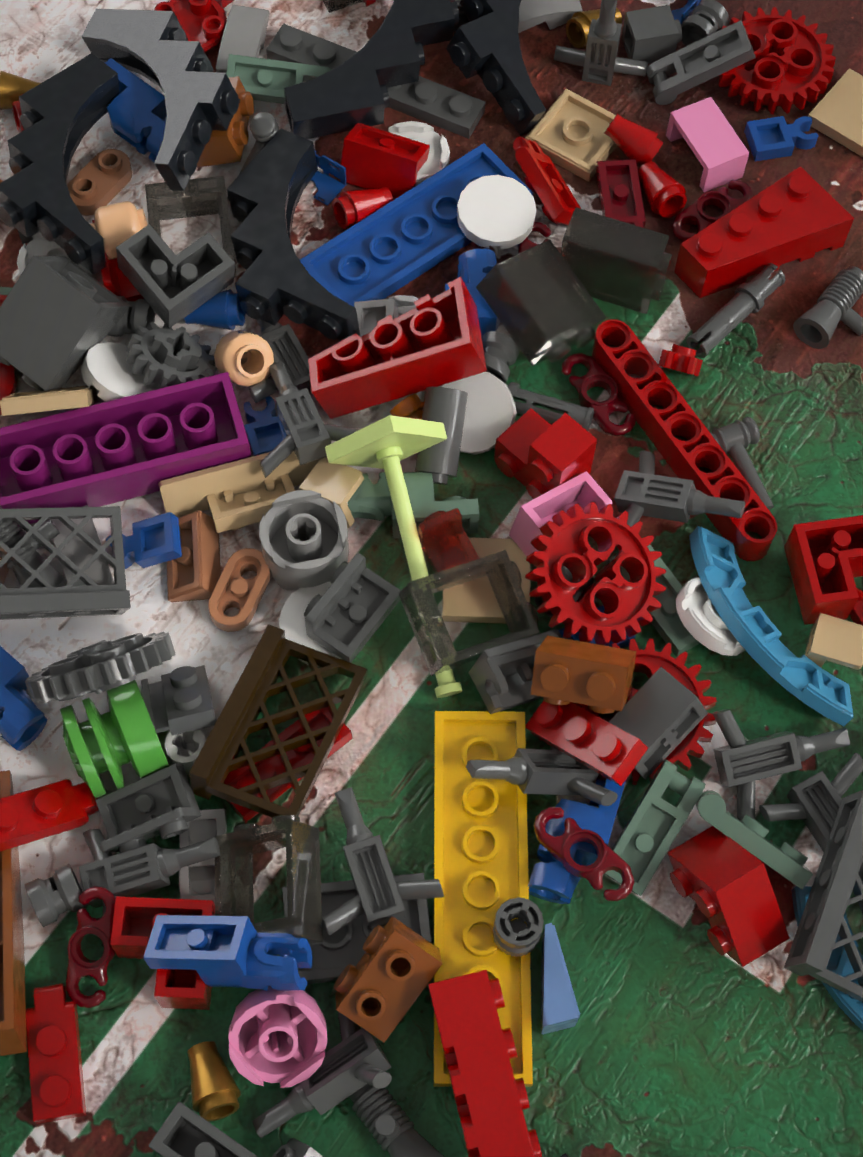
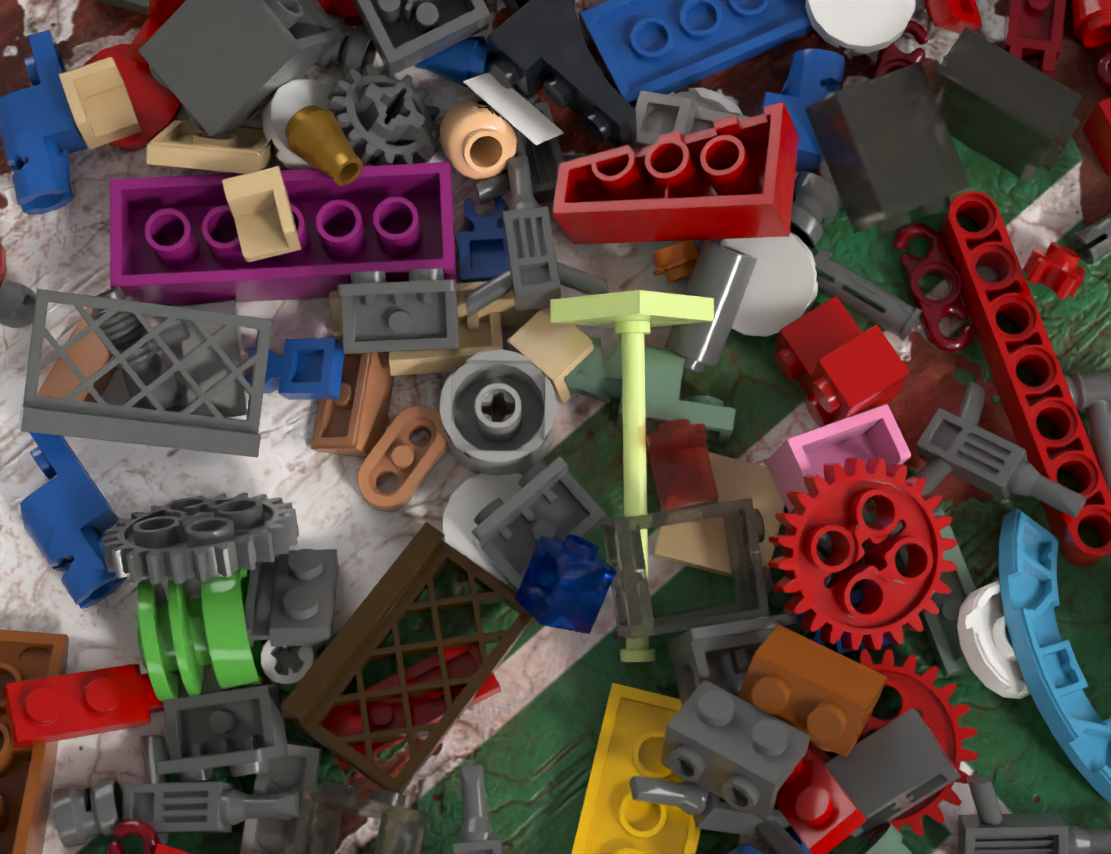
camera: 15 degrees right, 10 degrees up
none -> tan panel [222,166,301,262]
none -> pearl gold cone [285,105,363,186]
none -> dark grey bracket [338,268,460,354]
none -> white sticker [463,71,564,145]
none -> clear blue brick [515,534,617,634]
none -> dark grey bracket [661,679,811,821]

